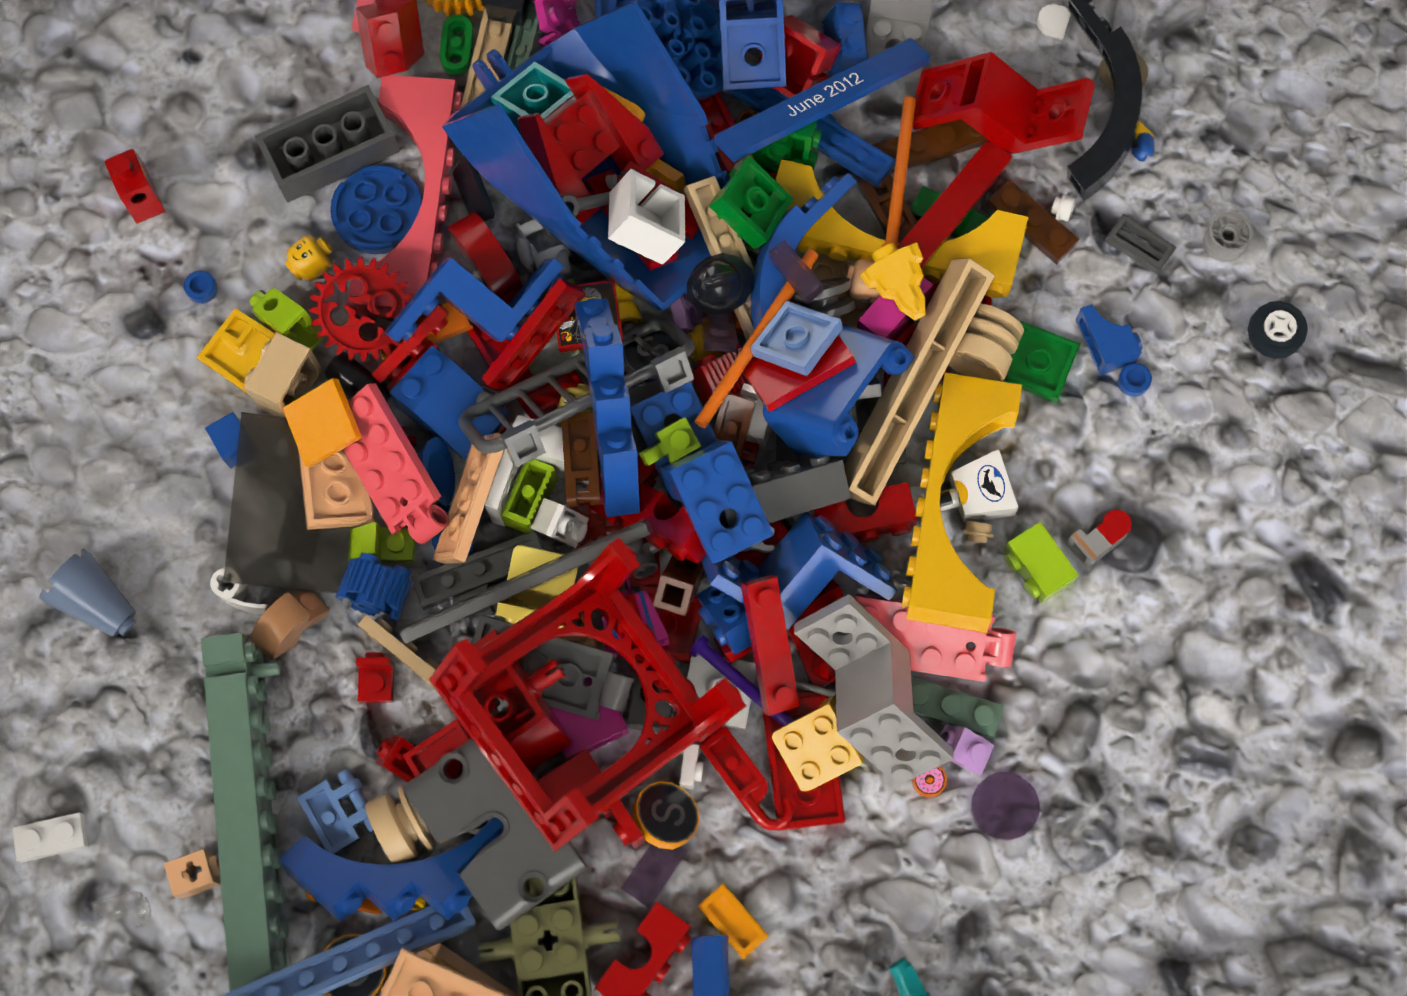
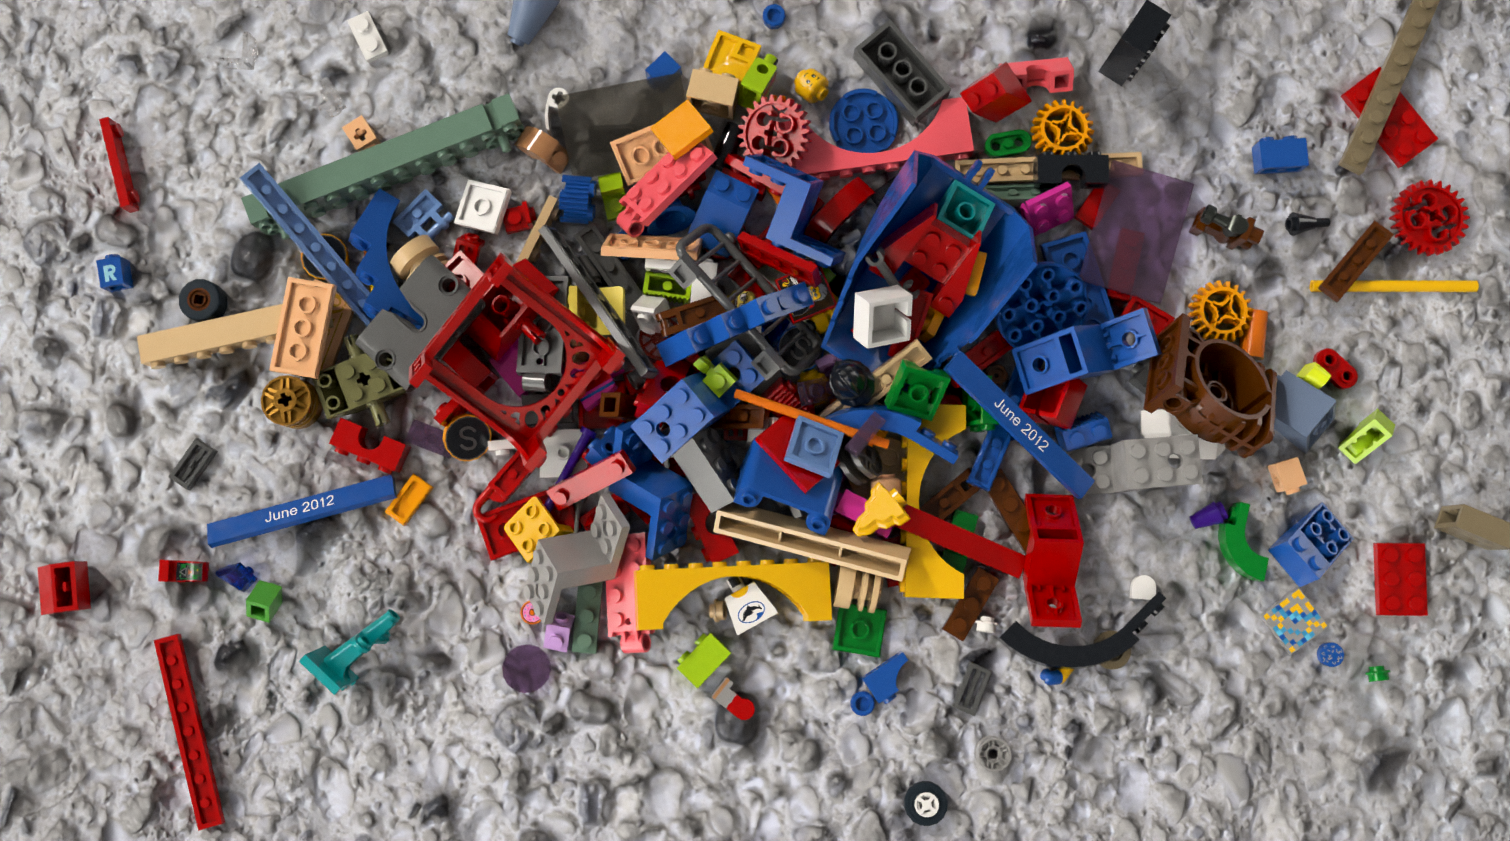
camera: 75 degrees right, 10 degrees up
orange bar [881,96,916,248] -> none
none -> white tile [454,179,512,235]

